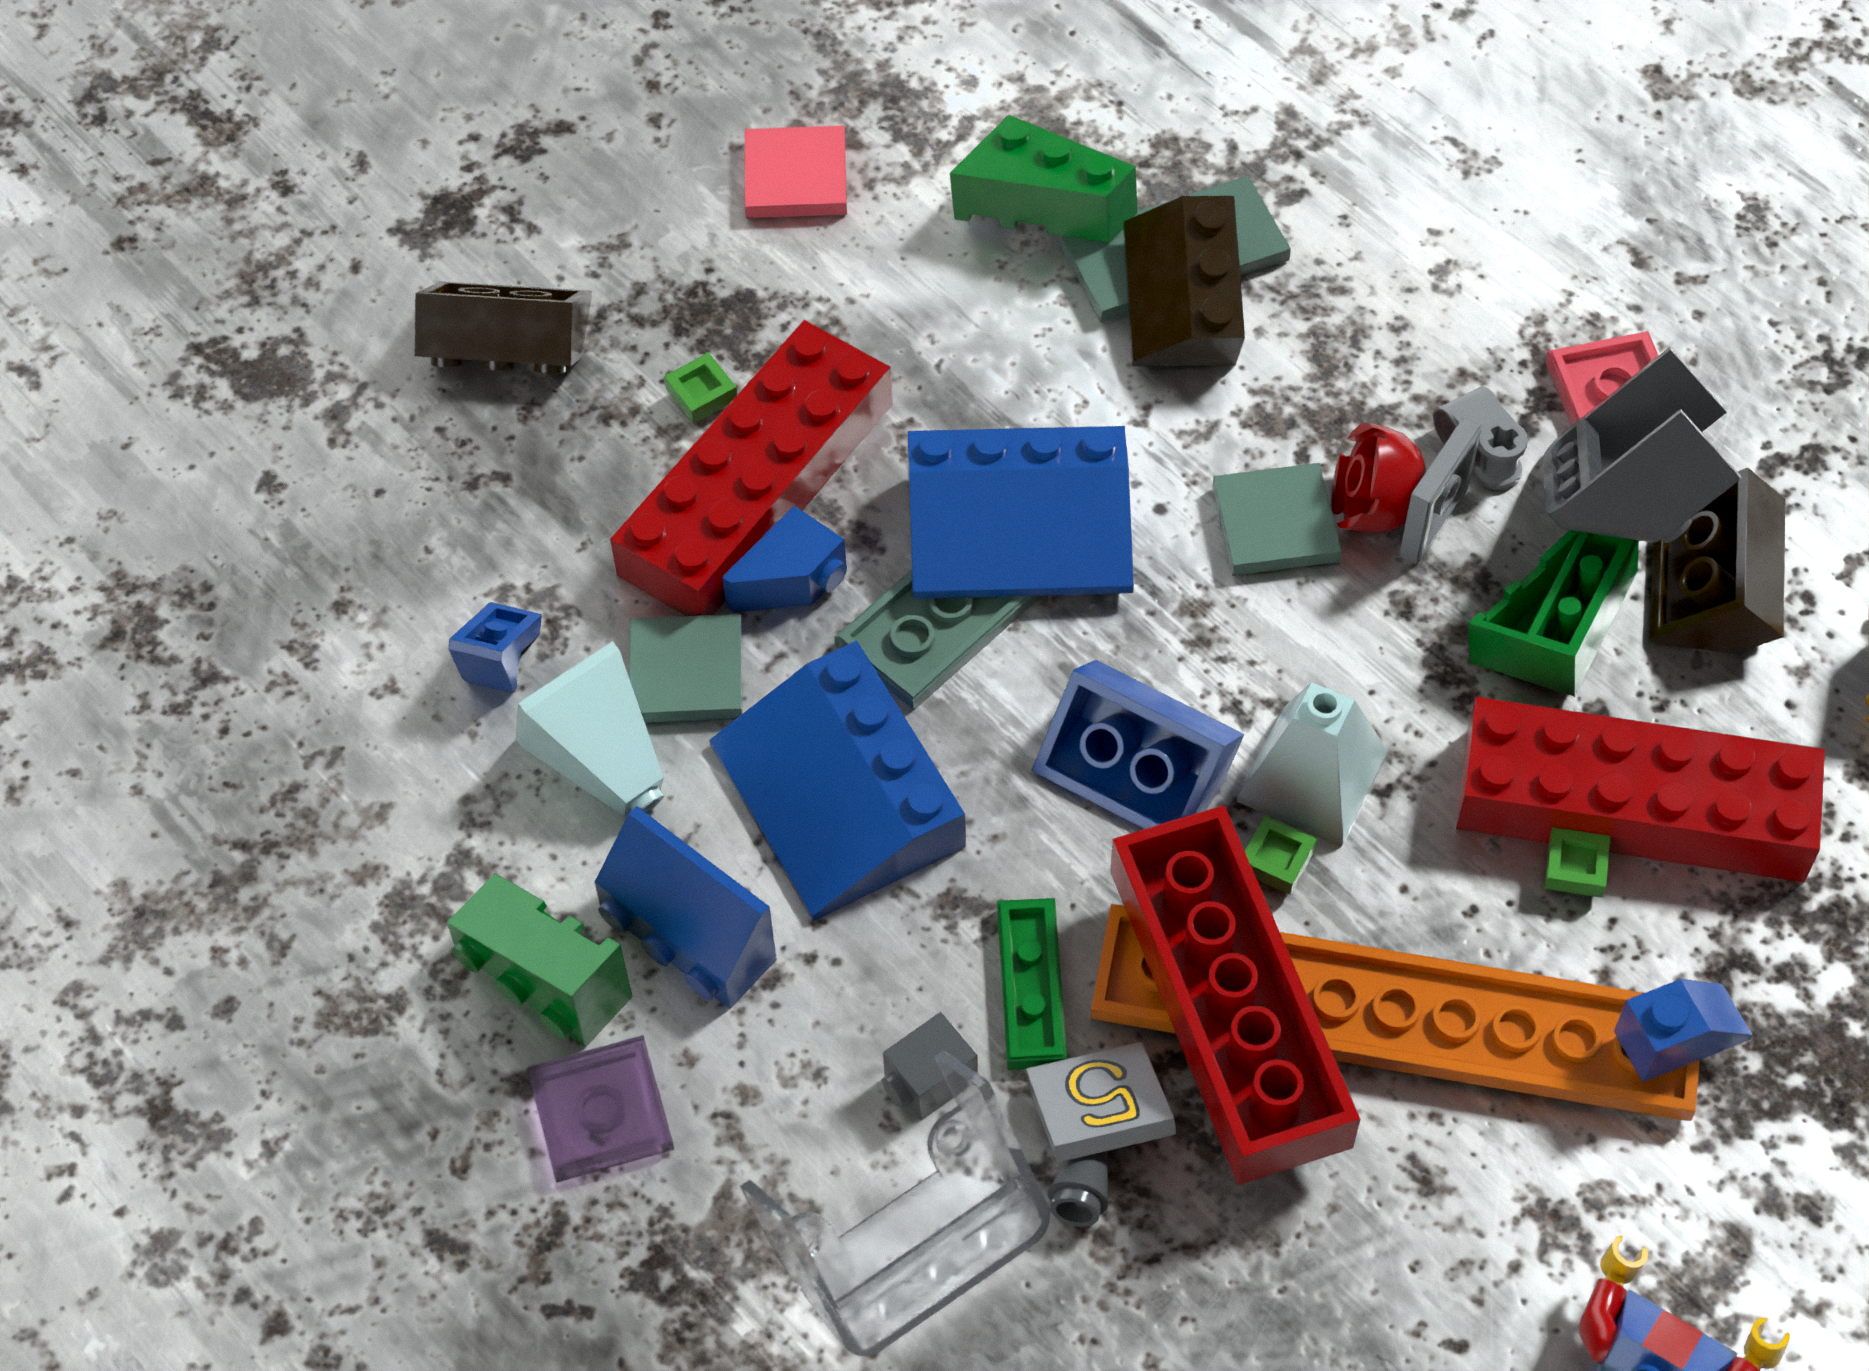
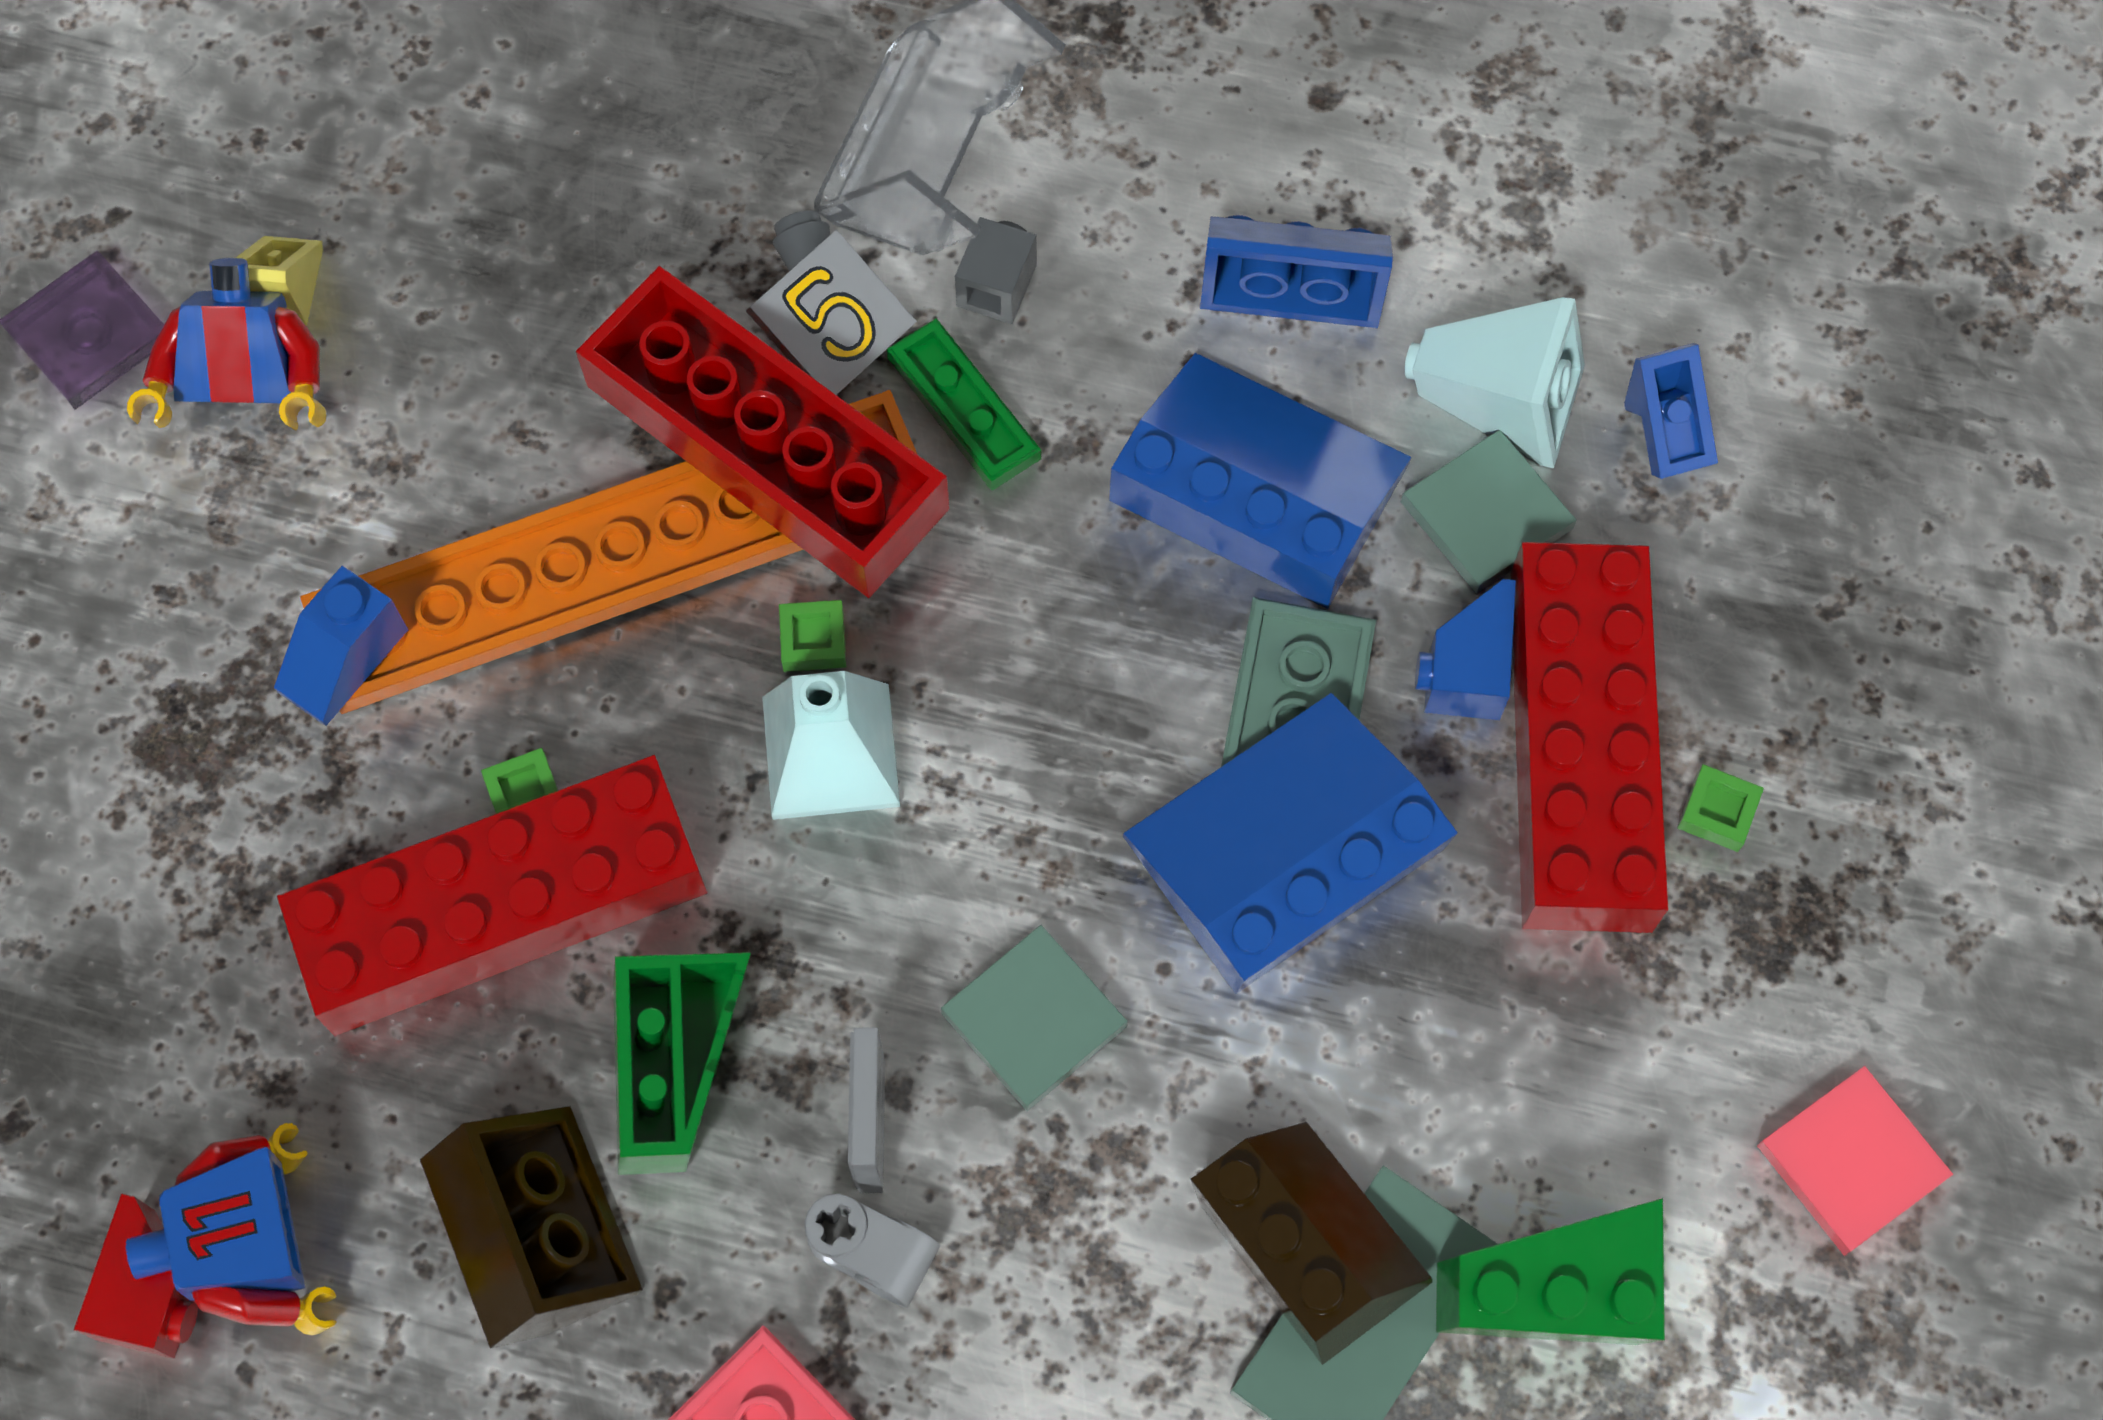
camera: 145 degrees right, 10 degrees up
dark brown slope [415,281,592,374] -> none
green wedge [447,873,633,1048] -> none
clear purple tile [527,1035,675,1183] -> none
blue slope [1031,660,1245,829] -> none
red cylinder [1331,423,1426,534] -> none
dark grey windscreen [1543,347,1741,543] -> none

